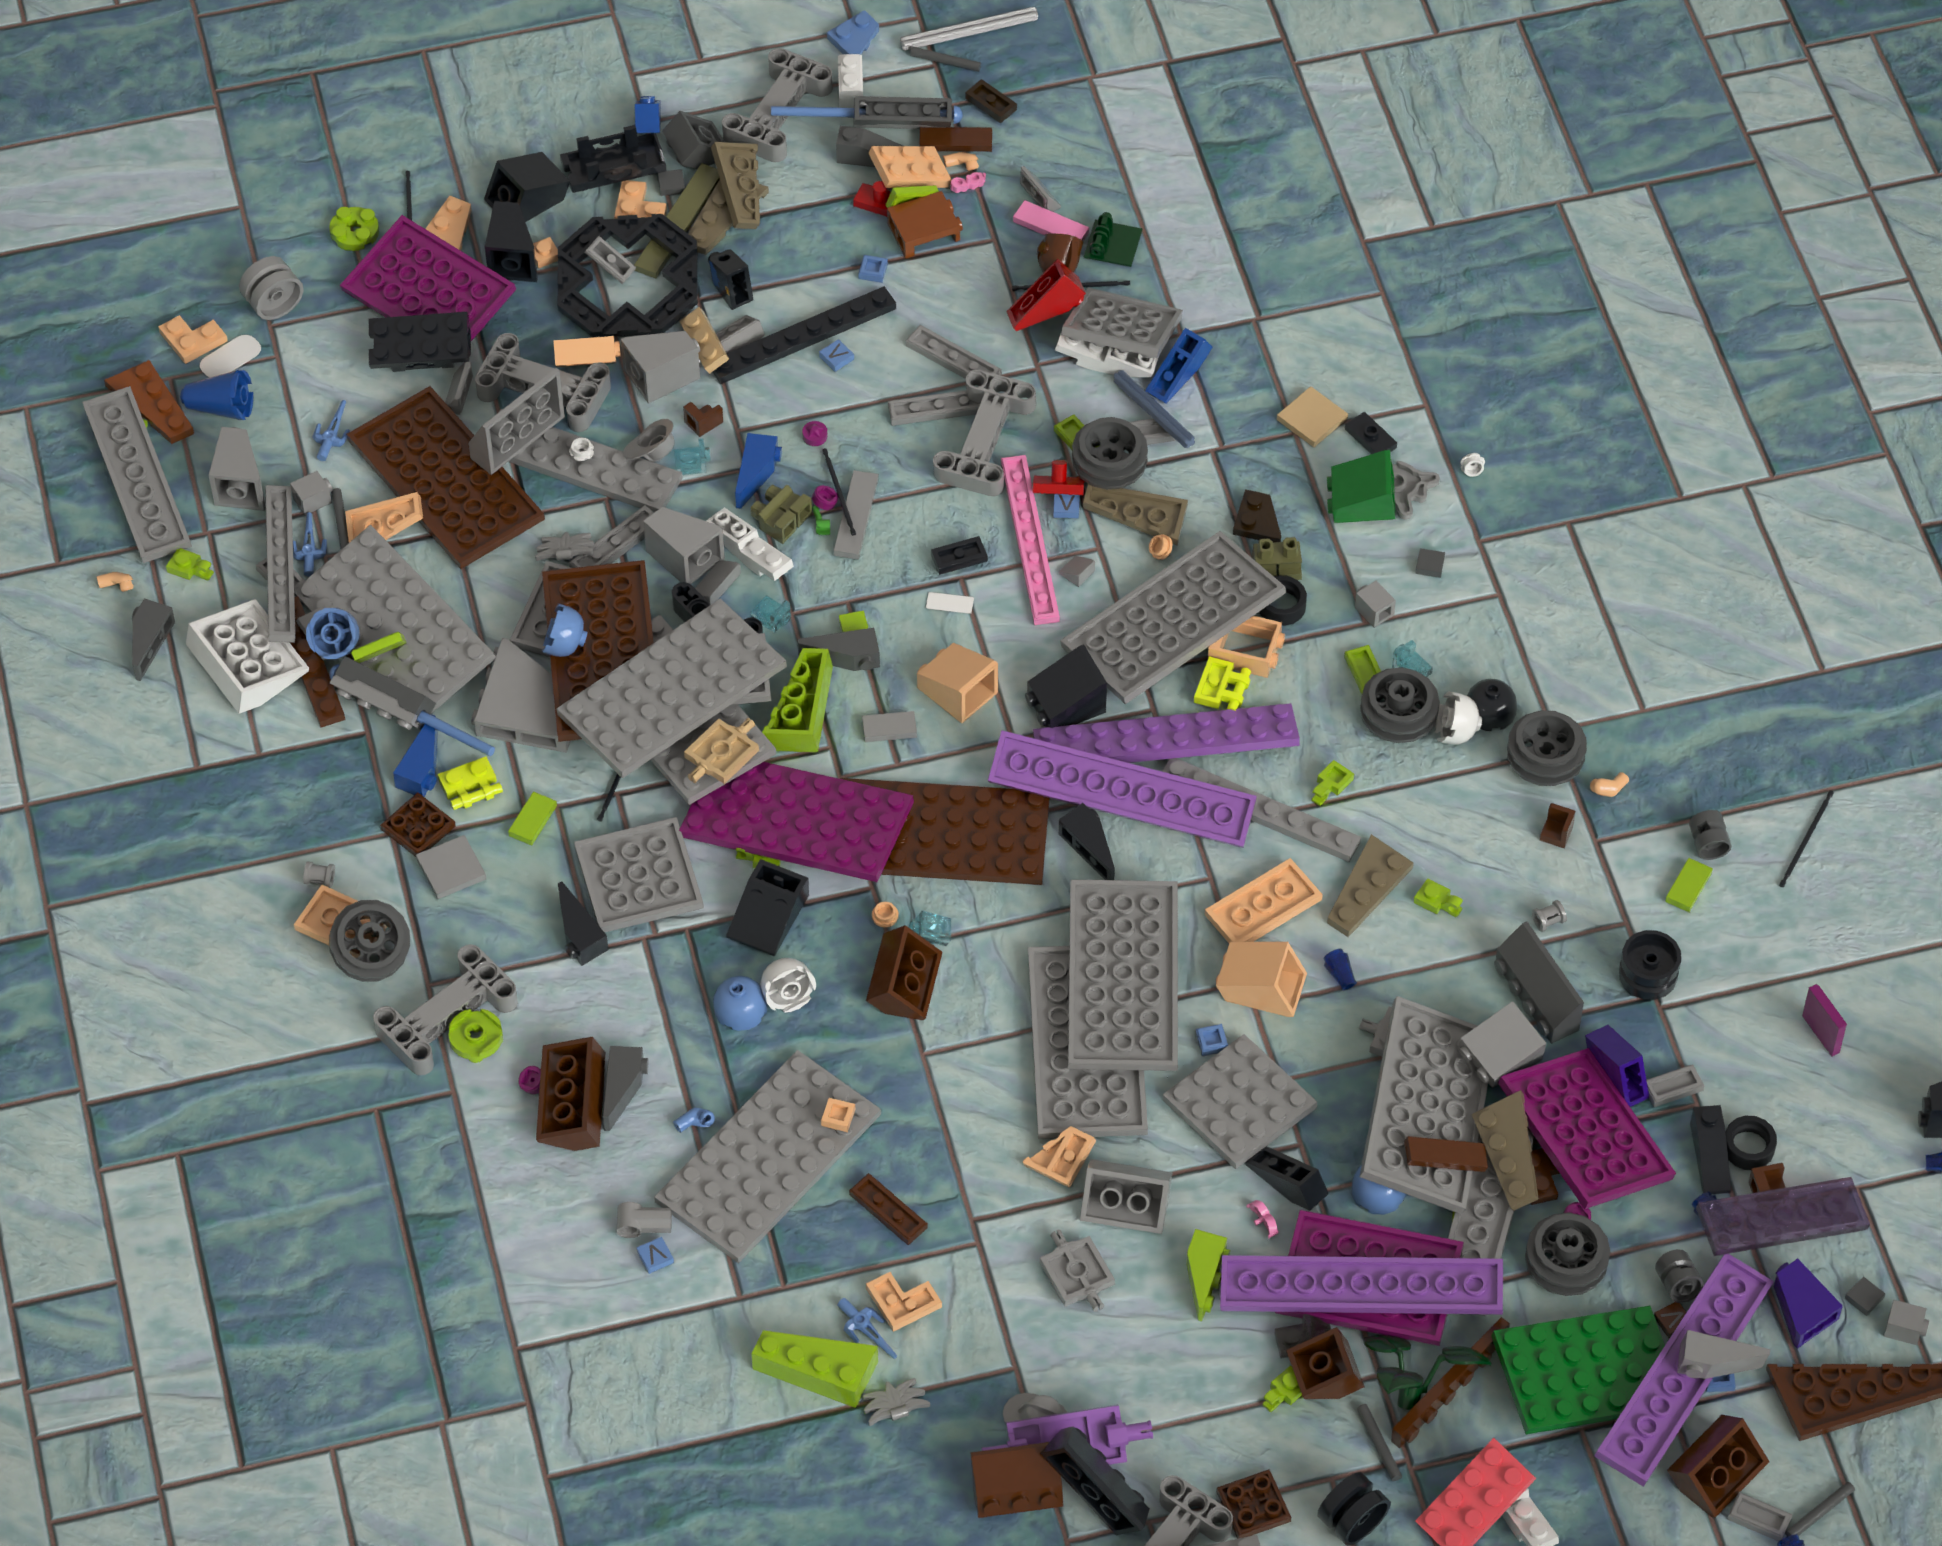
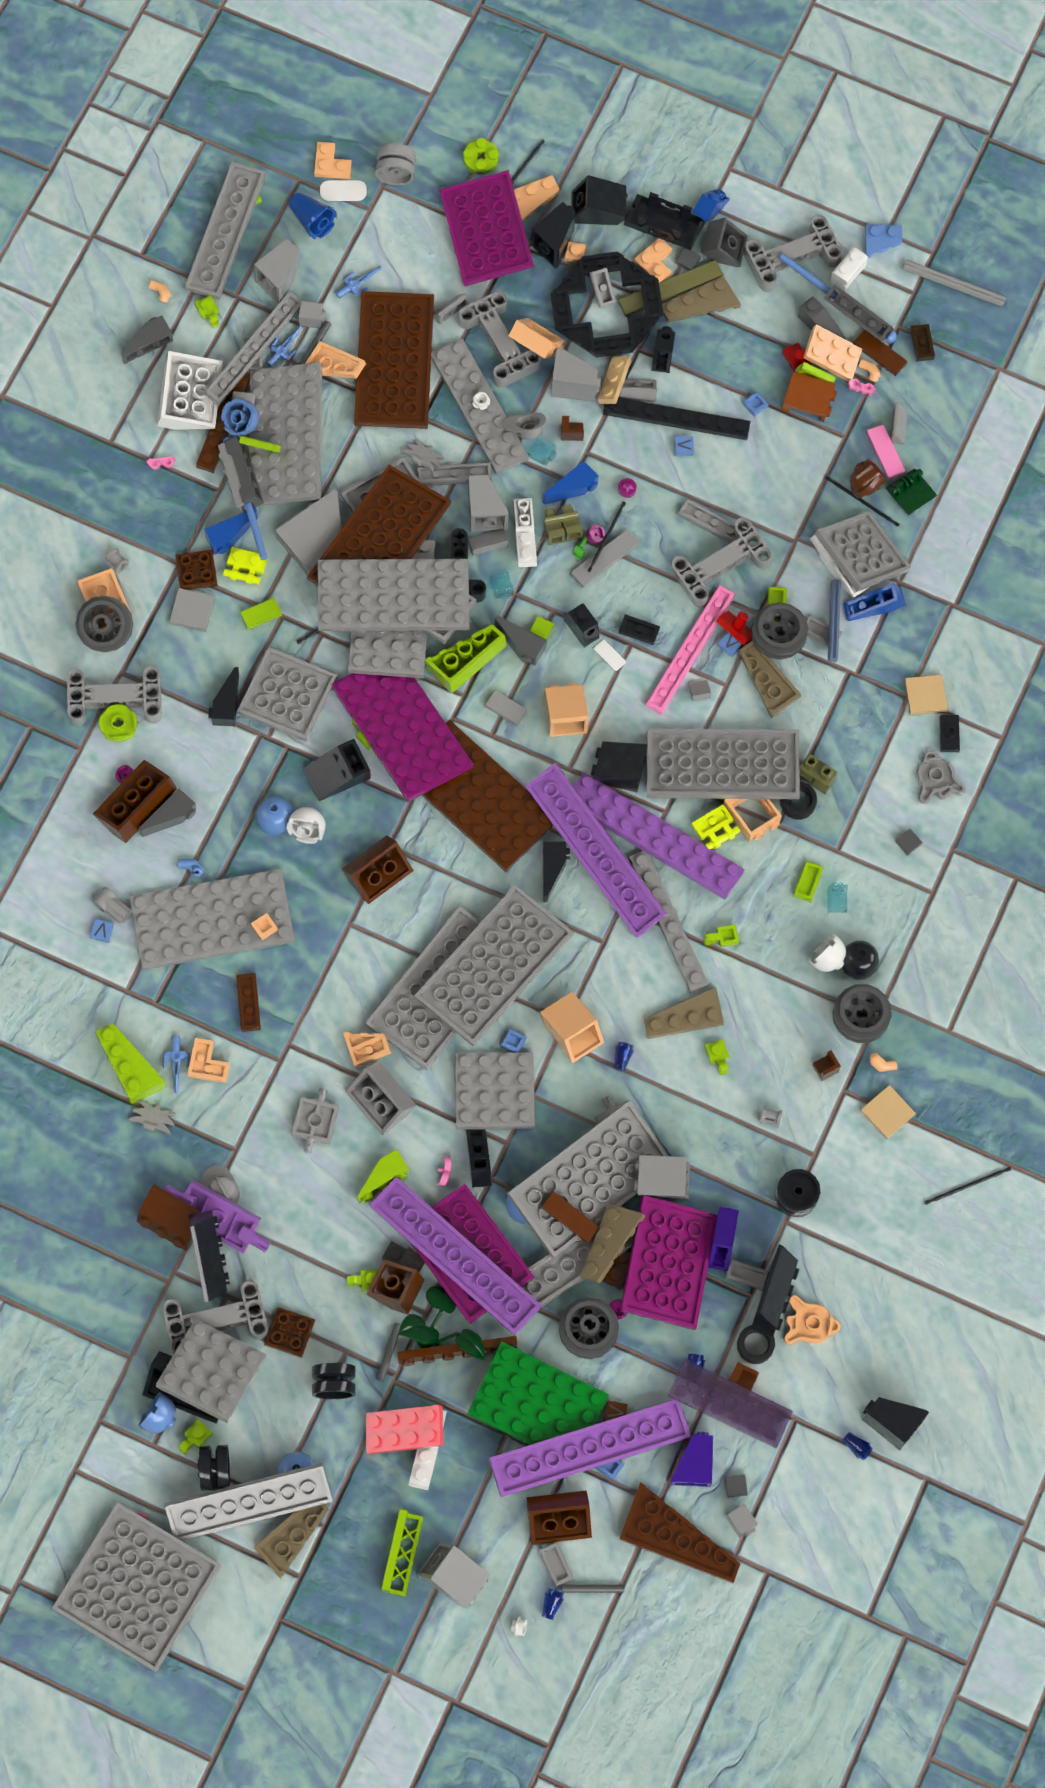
camera: 35 degrees right, 15 degrees up
dark orange wing [104,360,194,444] -> none
black piece [369,312,471,372] -> none
light grey slope [469,368,565,475] -> none
medium blue cylinder [542,603,588,657] -> none
tan plate [684,718,759,784] -> none
dark tan wing [711,142,760,229] -> none
light nougat plate [872,902,899,928] -> none
light grey tile [906,325,1002,386] -> none
clear light blue bracket [909,911,951,946] -> none
dark grey bar [910,47,981,72] -> none
red slope [1006,259,1086,331] -> none
light nougat plate [1149,534,1173,560] -> none
light nougat plate [1205,858,1323,943] -> none
dark brown wing [1233,489,1282,543] -> none
green slope [1327,450,1395,523] -> none
light grey brick [1355,581,1396,628] -> none
dark grey wheel [1360,667,1440,743] -> none
white plate [1460,453,1485,477] -> none
dark grey slope [1494,921,1584,1044] -> none
dark grey wheel [1655,1249,1704,1303] -> none
lime tile [1665,858,1713,912] -> none
light grey slope [1677,1330,1770,1379] -> none
dark grey wheel [1689,810,1732,860] -> none
black slope [1690,1105,1731,1195] -> none
magenta tile [1802,984,1847,1057] -> none
none -> bright pink piece [147,456,176,470]
none -> black torso [564,603,600,648]
none -> black slope [751,1244,799,1337]
none -> light nougat tile [784,1295,841,1345]
none -> tan tile [861,1085,916,1140]

